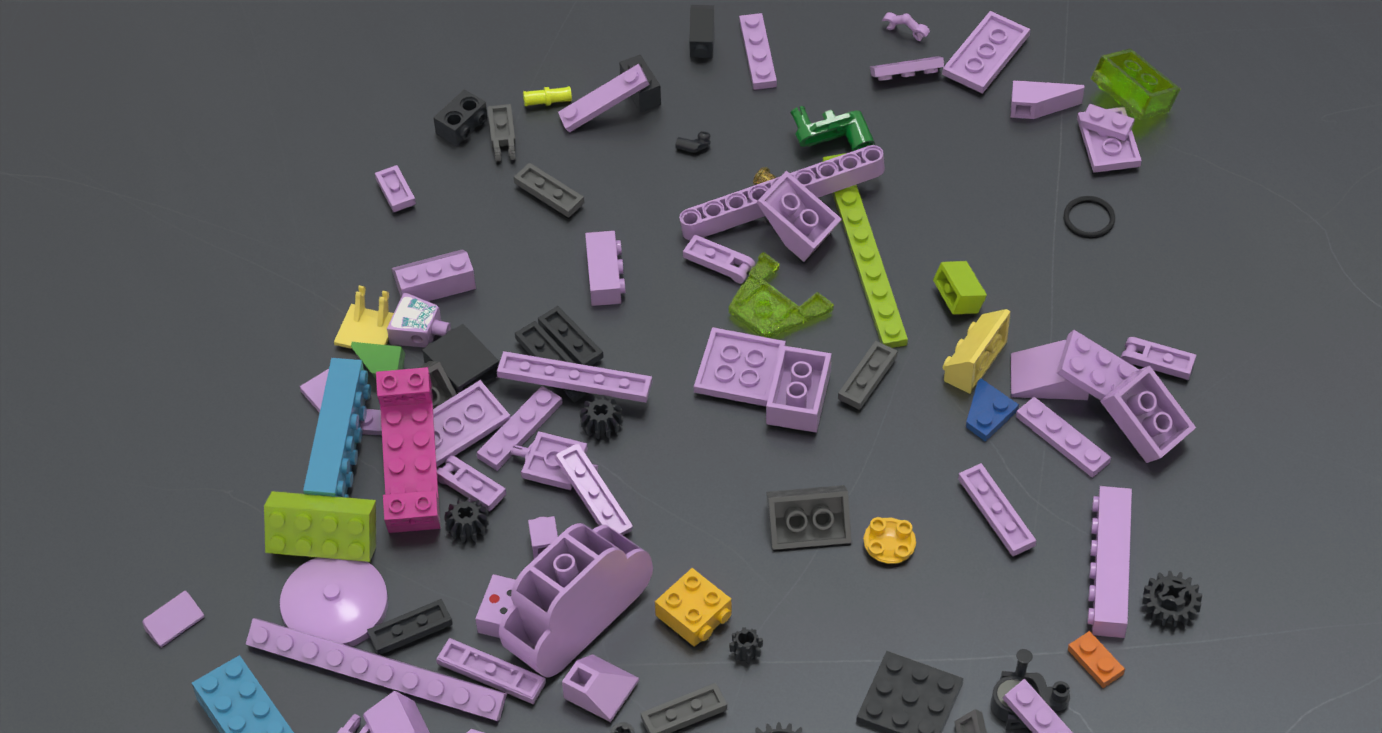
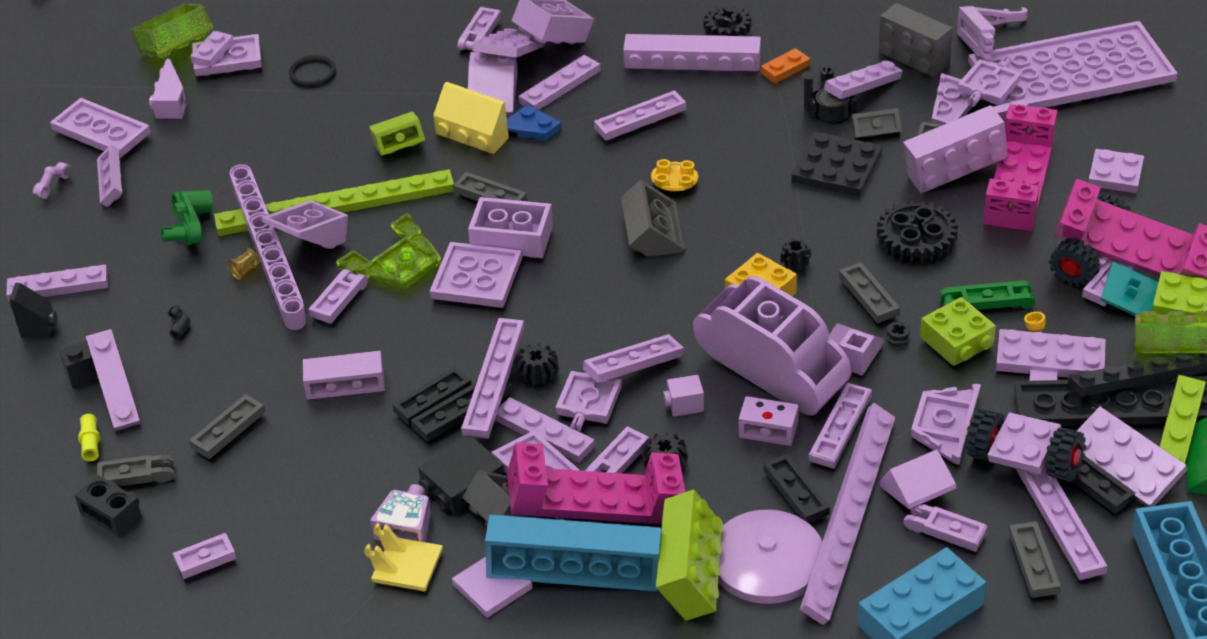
camera: 90 degrees left, 10 degrees down
bright green slope [351,342,405,379] -> none
lavender slope [392,249,476,301] -> none

